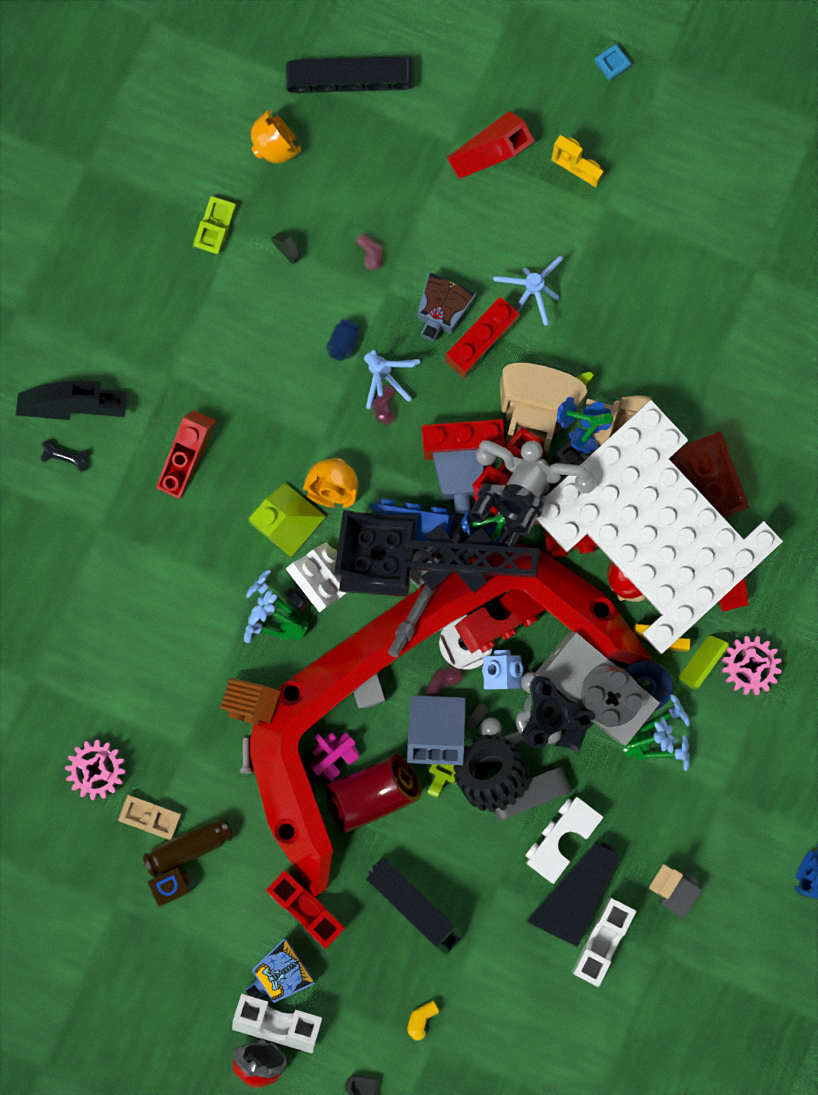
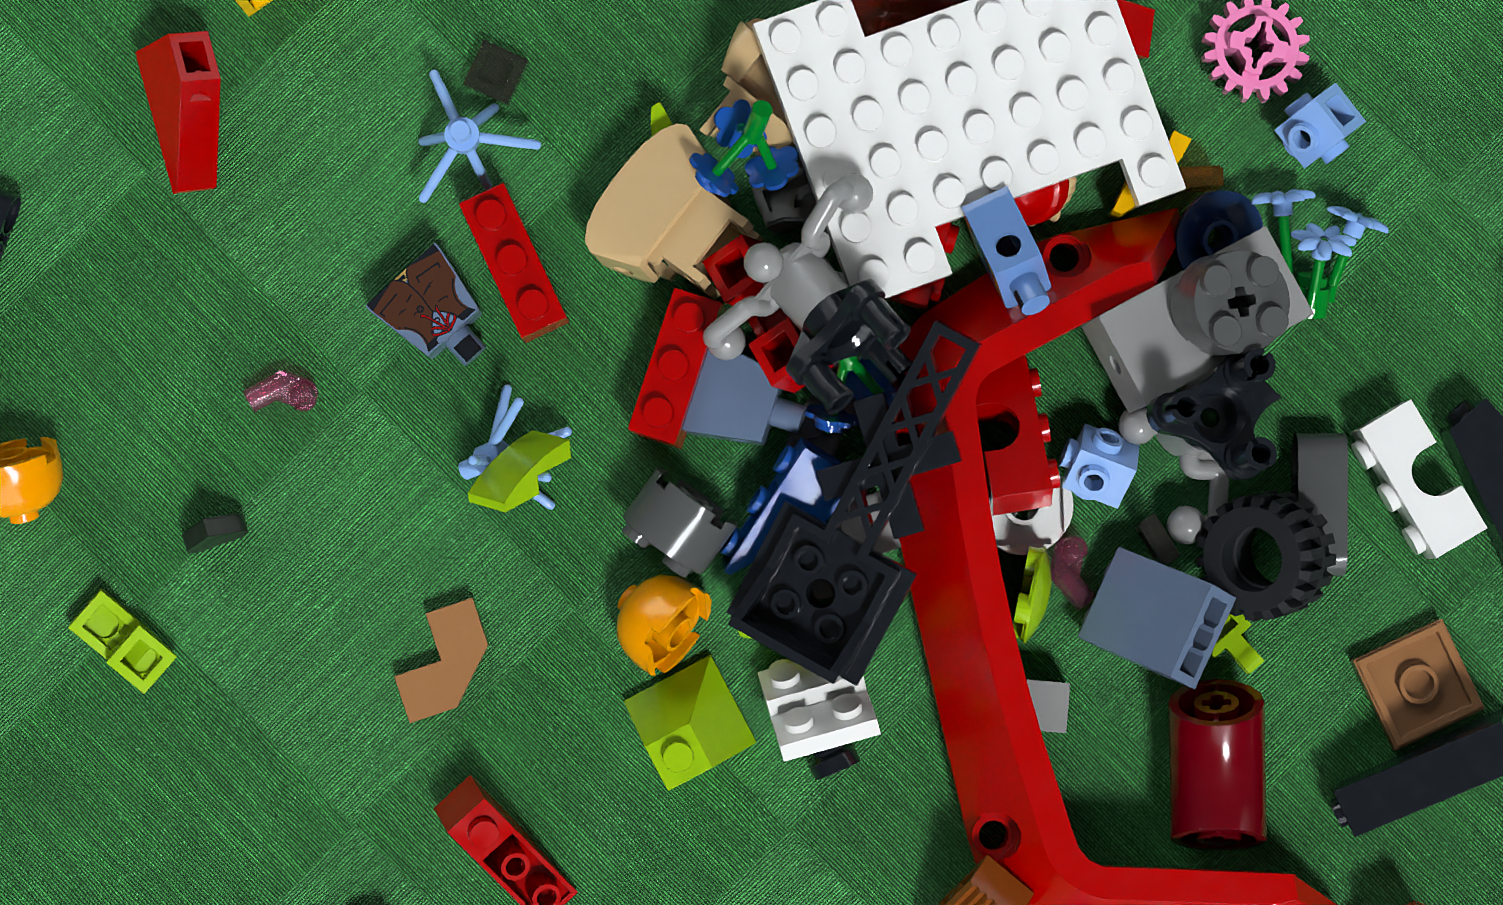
camera: 70 degrees left, 5 degrees up
plant [244,570,308,643] -> none
dark pink hips [308,732,360,782] -> none
dark blue brick [326,319,360,361] -> none
clear pink arm [372,385,396,426] -> none
dark grey bar [388,522,466,657] -> none
lime slope [679,636,728,690] -> none
none -> medium nougat tile [394,598,489,723]
none -> clear smoke tile [463,40,529,107]
none -> lime slope [468,430,571,512]
none -> dark grey brick [621,467,738,578]
none -> medium blue torso [961,186,1052,315]
none -> lime dish [1013,546,1052,644]
none -> clear orange tile [1178,165,1224,193]
none -> light blue brick [1275,83,1366,169]
none -> medium nougat tile [1350,619,1485,750]

